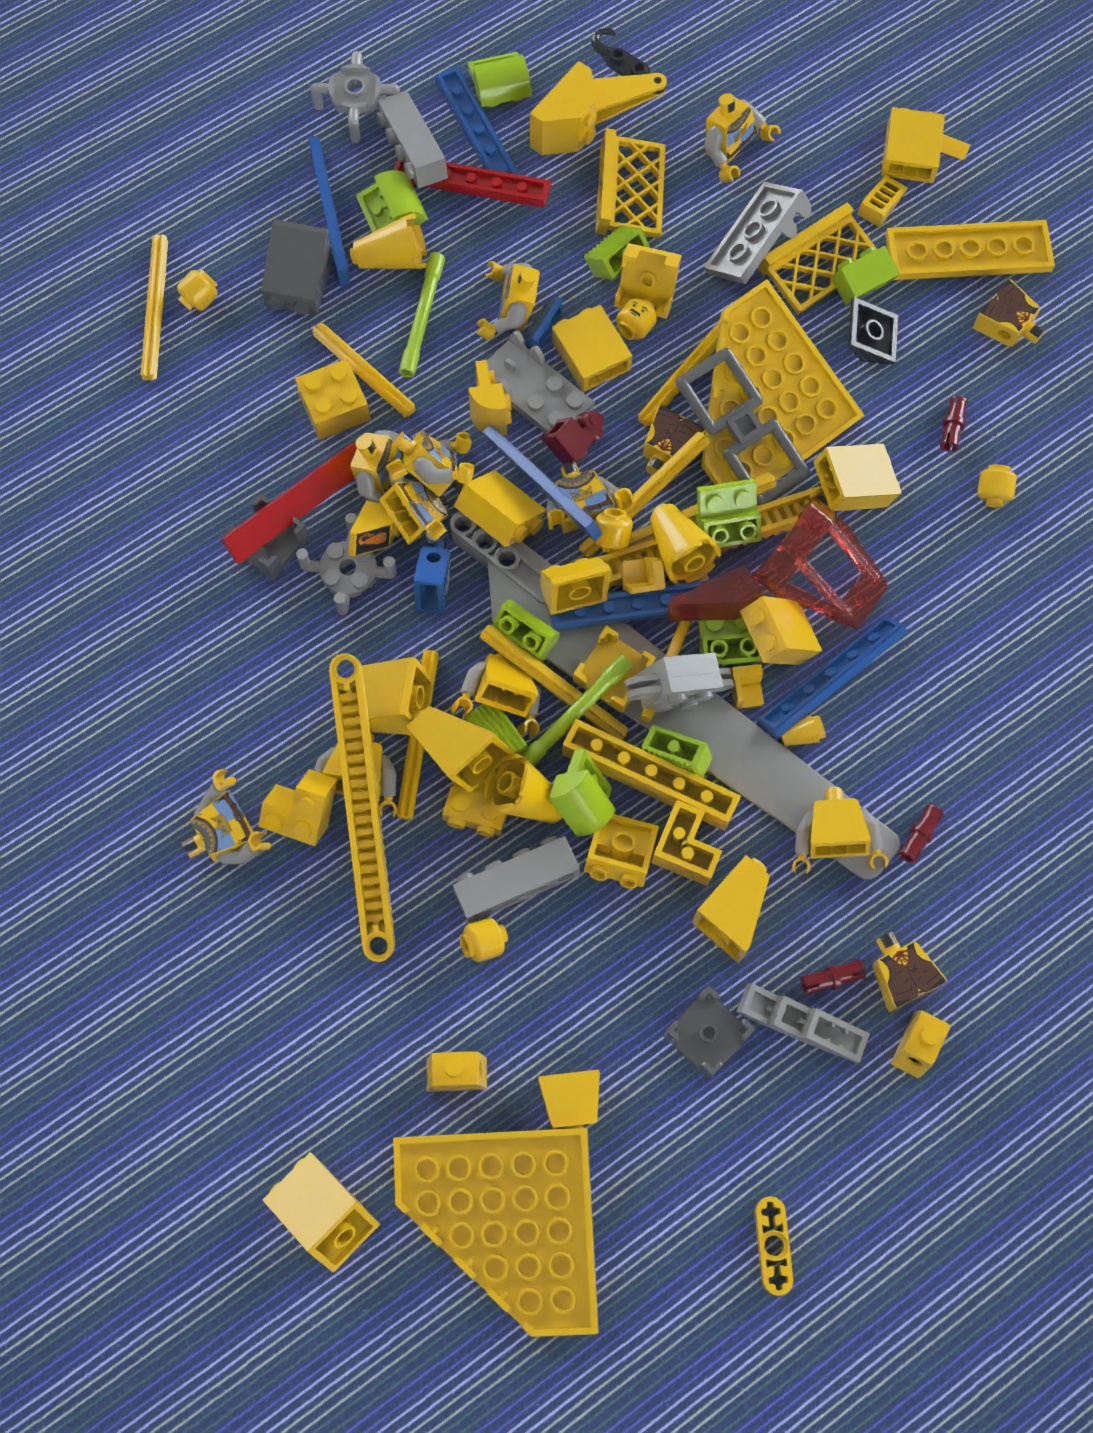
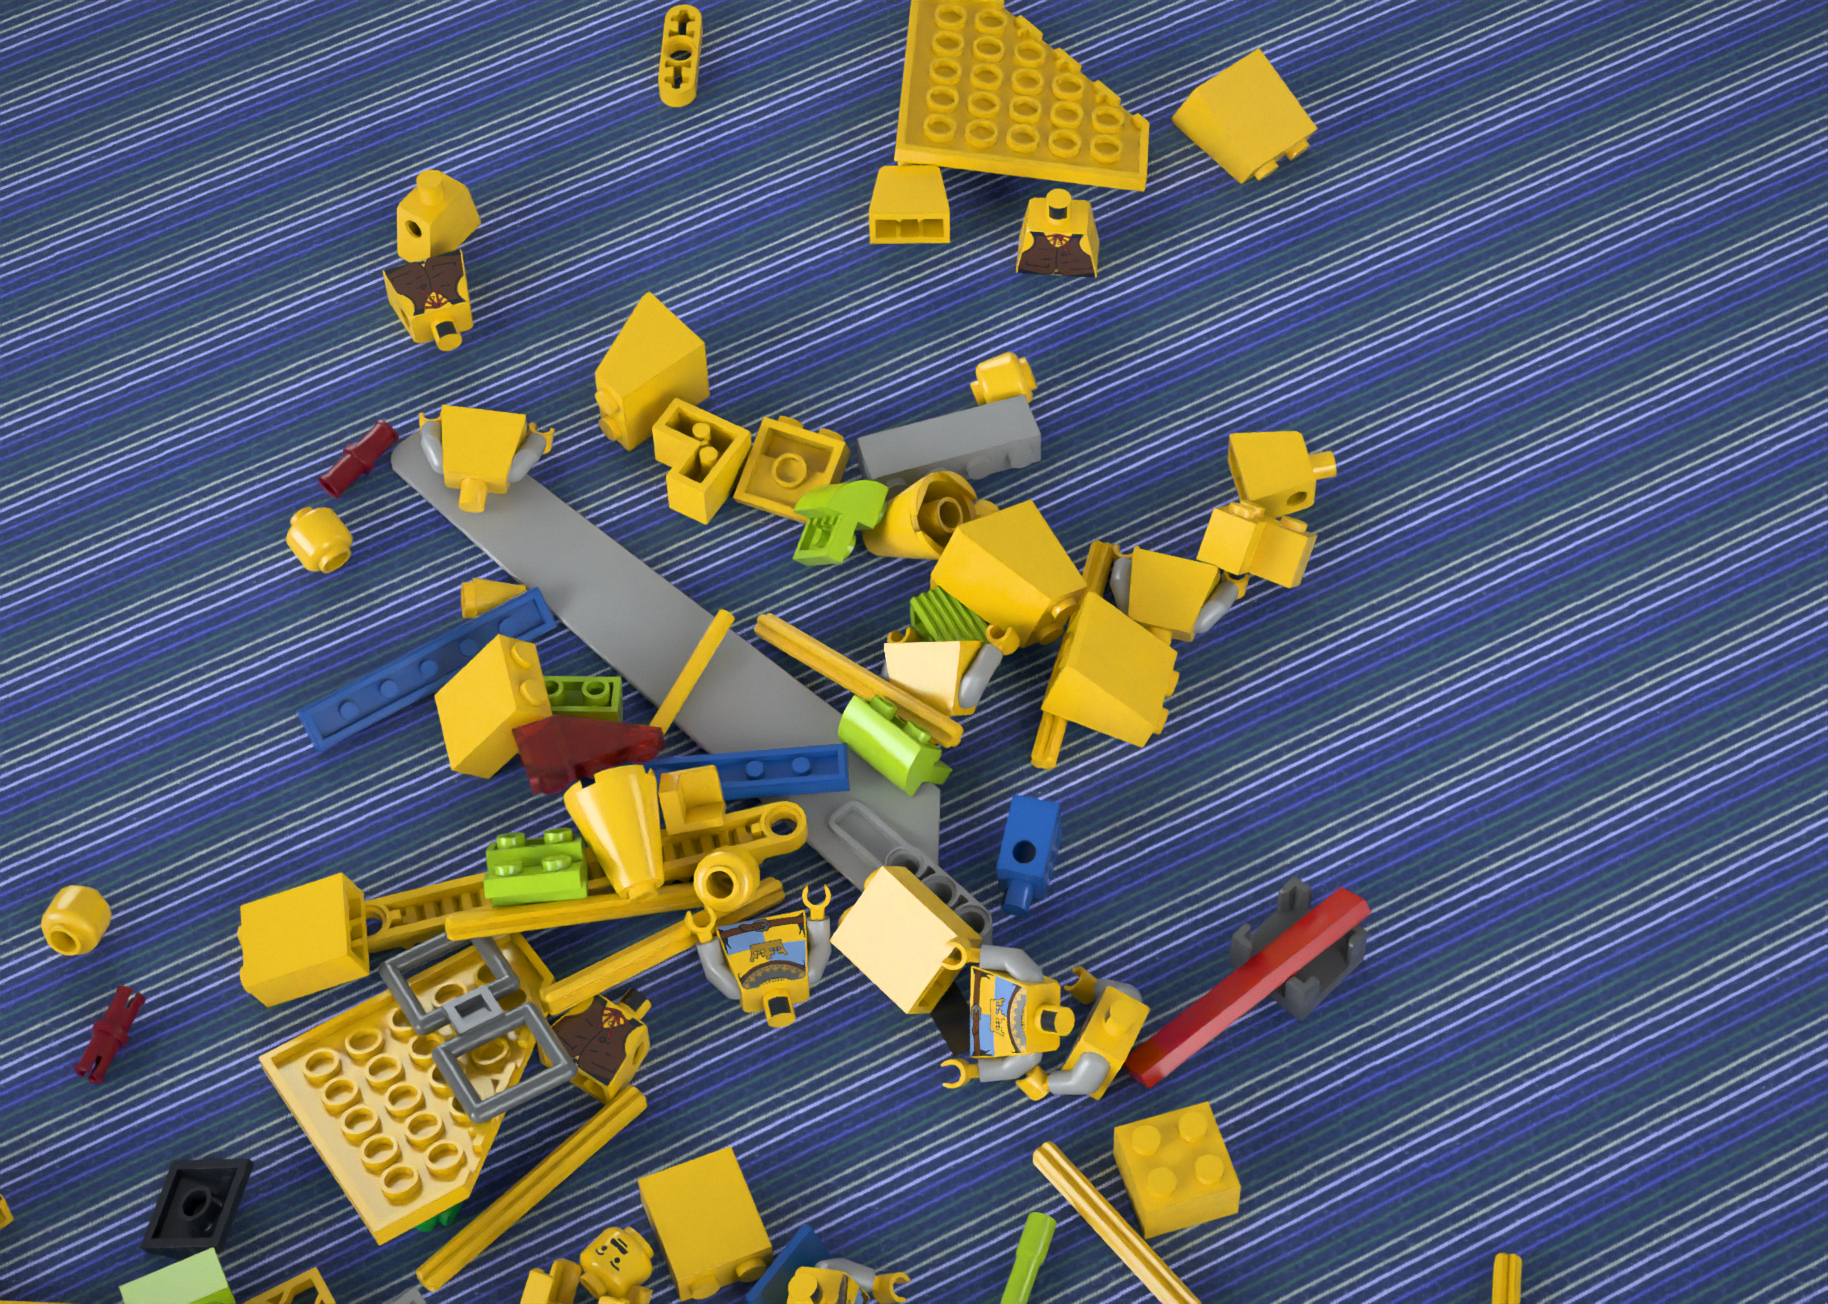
camera: 170 degrees left, 15 degrees down
torso [182,769,271,864] -> none
light grey plate [296,513,397,615] -> none
yellow gear [329,653,395,962] -> none
yellow slope [348,500,400,557] -> none
torso [379,458,448,545] -> none
yellow brick [468,360,512,436] -> none
light grey hinge [475,330,594,434] -> none
tile [483,426,602,542] -> none
lime piece [521,653,634,766] -> none
yellow slope [540,557,611,615] -> none
dark red brick [541,411,604,464] -> none
yellow brick [562,719,741,831] -> none
yellow panel [573,625,656,714] -> none
light grey brick [624,653,734,712] -> none
lime brick [641,724,713,778] -> none
dark grey panel [663,985,756,1080] -> none
yellow panel [729,664,764,710] -> none
light grey slope [736,983,870,1063] -> none
clear red windscreen [752,495,888,630] -> none
dark red pin [800,959,866,996] -> none
none -> yellow head [286,506,353,574]
none -> yellow torso [1227,431,1337,519]

